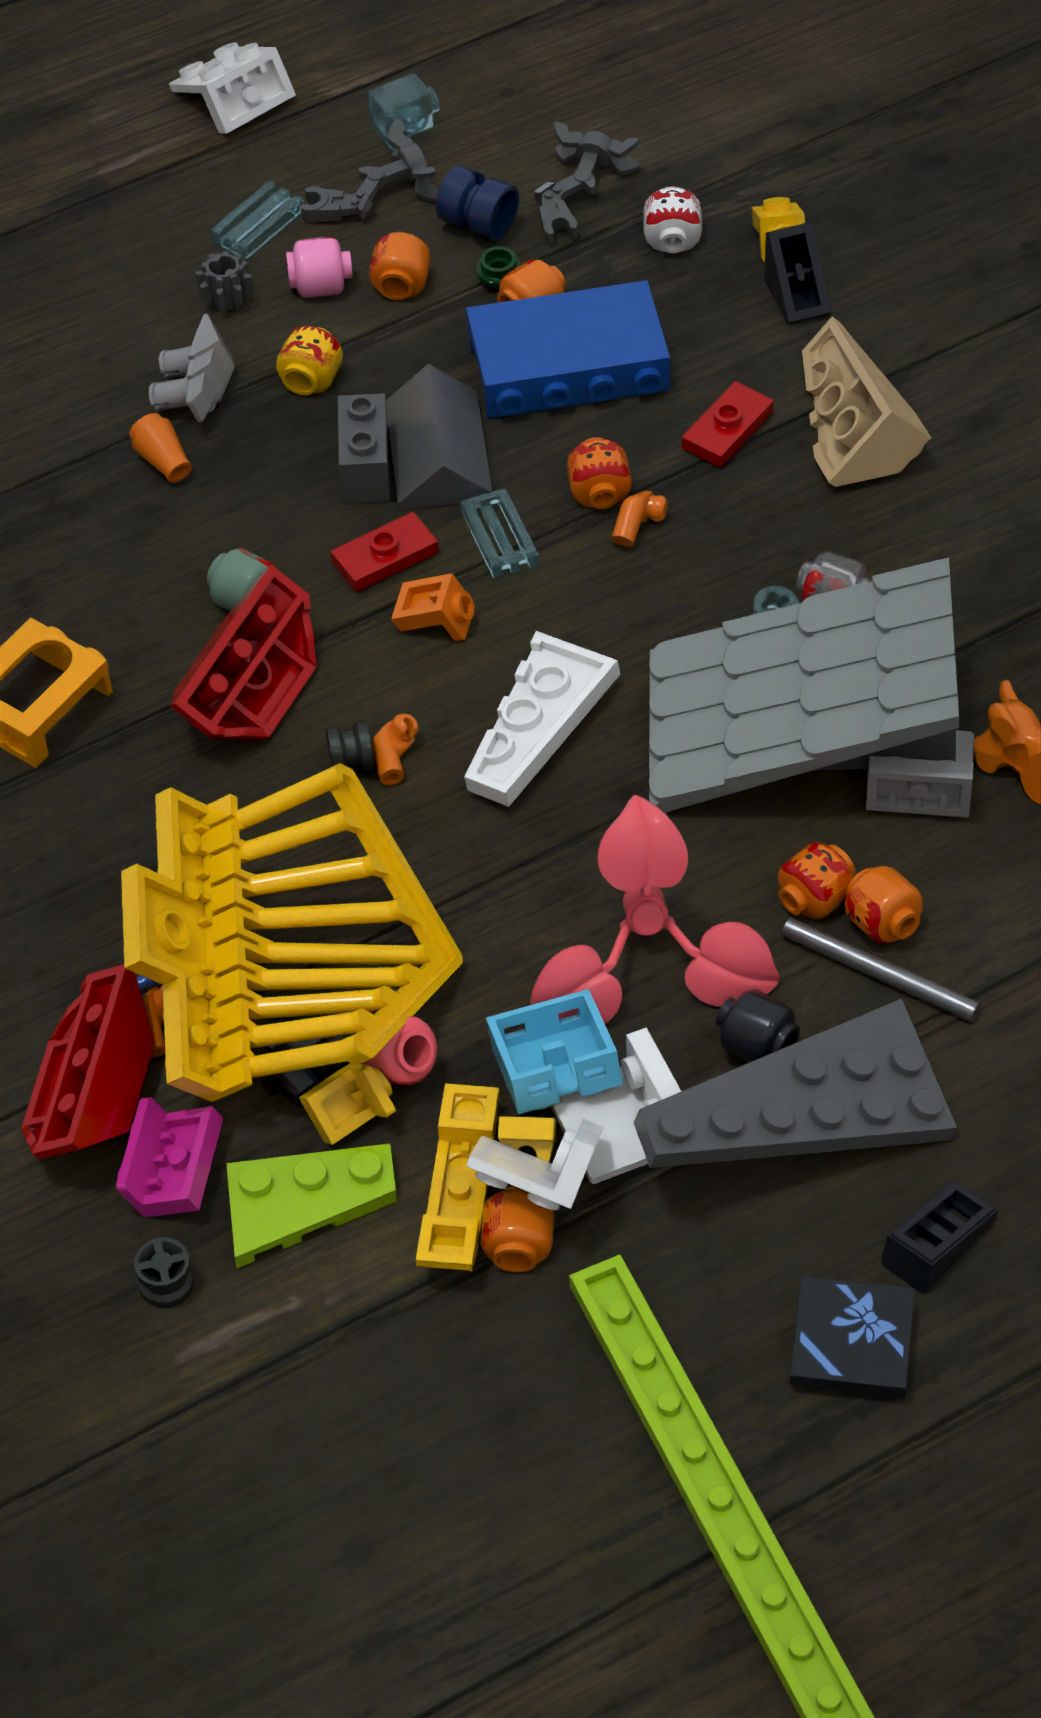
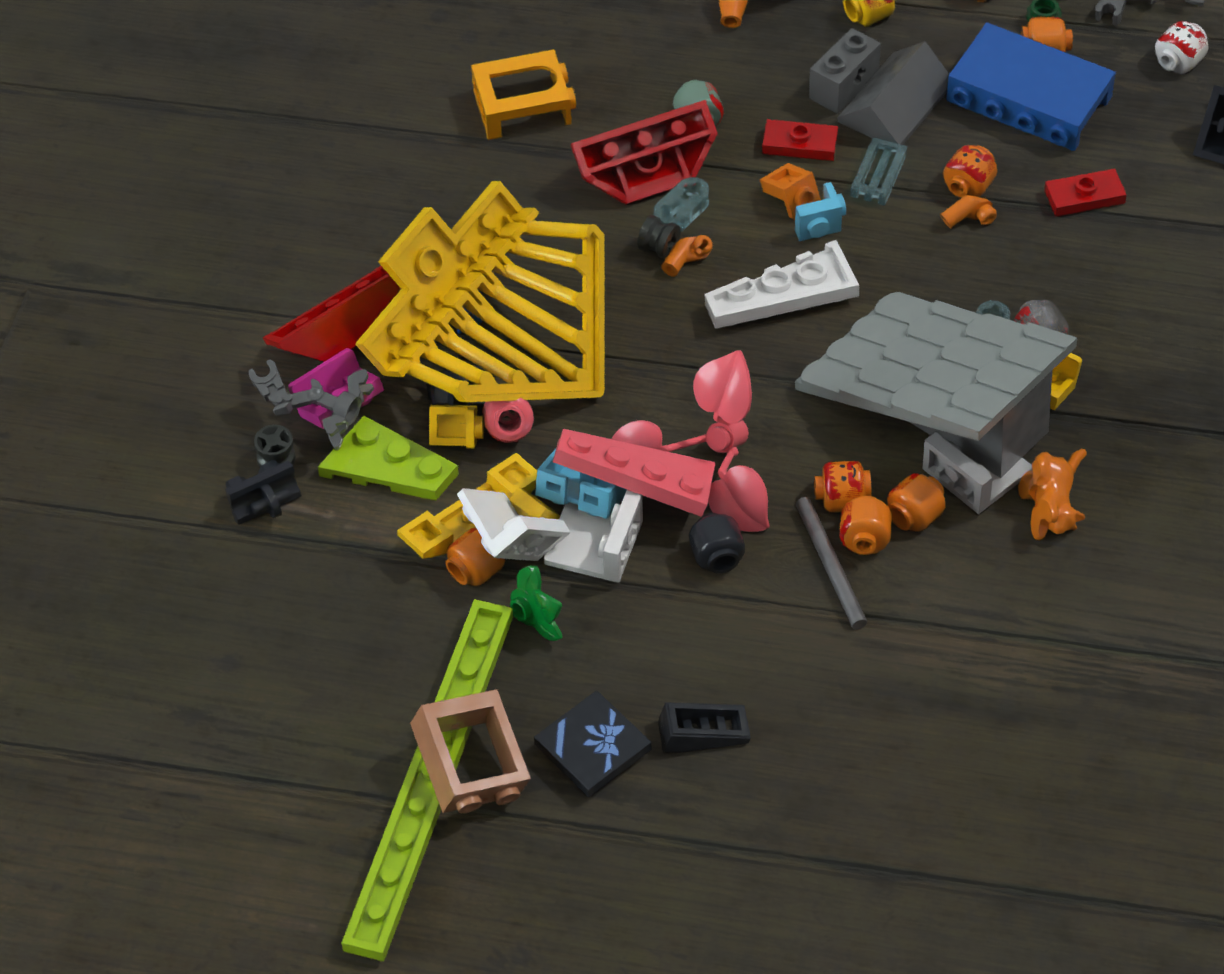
camera: 40 degrees right, 0 degrees up
dark grey wing [633,998,957,1168] -> none
tan wedge [802,317,931,487] -> none
none -> black hips [225,460,302,525]
none -> dark grey piece [248,359,374,450]
none -> nougat window [410,689,531,814]
none -> green plate [510,565,563,641]
none -> coral wing [553,429,715,517]
none -> clear light blue beam [653,177,709,231]
none -> medium azure bracket [795,182,846,241]
none -> orange head [887,473,946,532]

